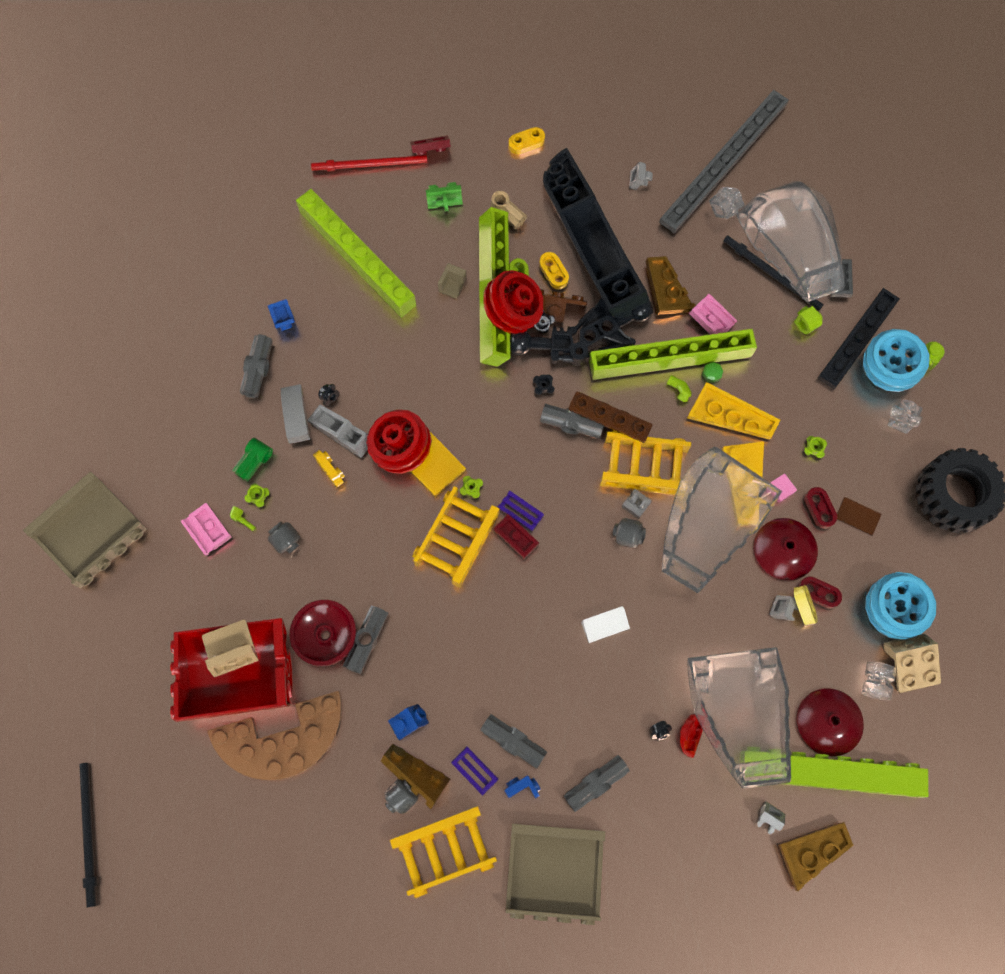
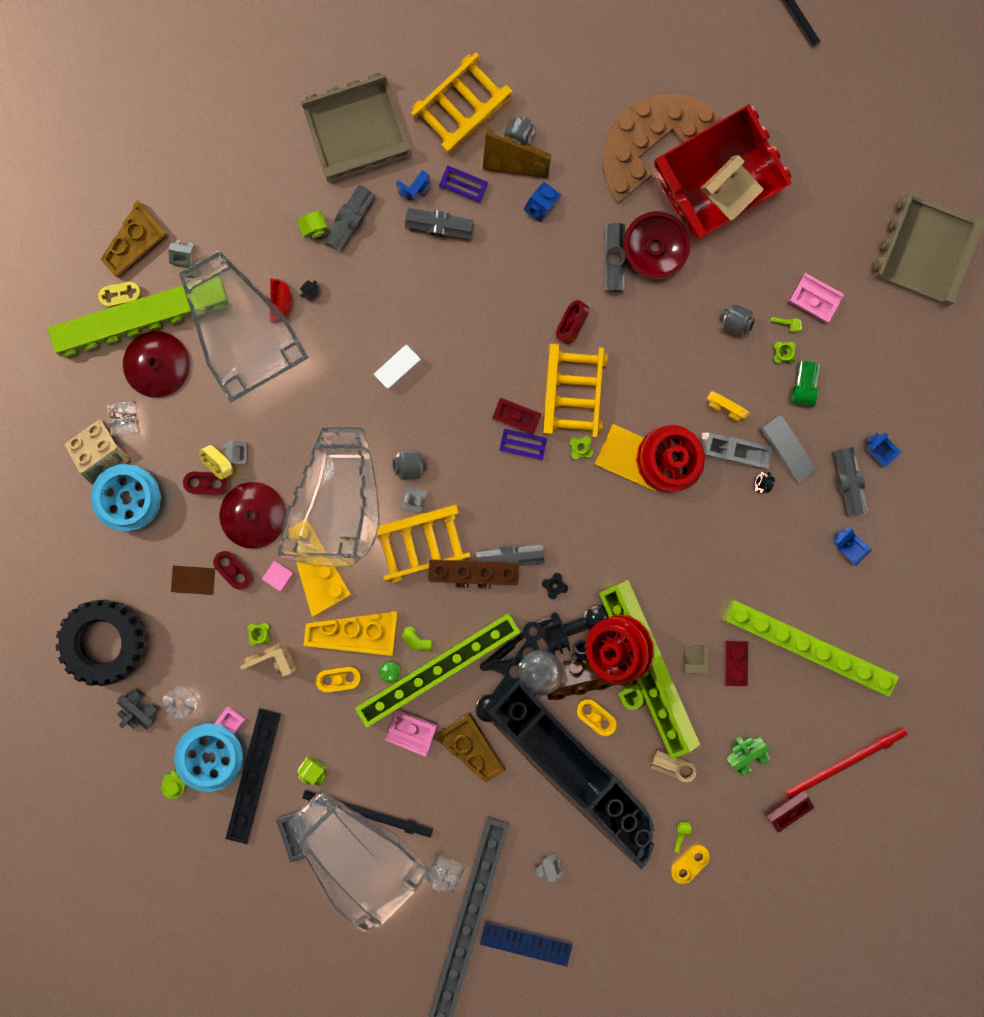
camera: 160 degrees right, 15 degrees up
none -> light yellow beam [98,282,142,307]
none -> dark grey hips [117,689,157,730]
none -> bright pink tile [214,706,246,735]
none -> tan bracket [239,644,297,677]
none -> lime plate [296,211,328,238]
none -> yellow plate [316,666,361,693]
none -> dark blue tile [480,921,573,967]
none -> clear cylinder [518,649,564,696]
none -> dark red plate [556,300,589,344]
none -> lime hand [674,822,691,853]
none -> dark red plate [724,641,748,686]
none -> blue bracket [865,432,901,468]

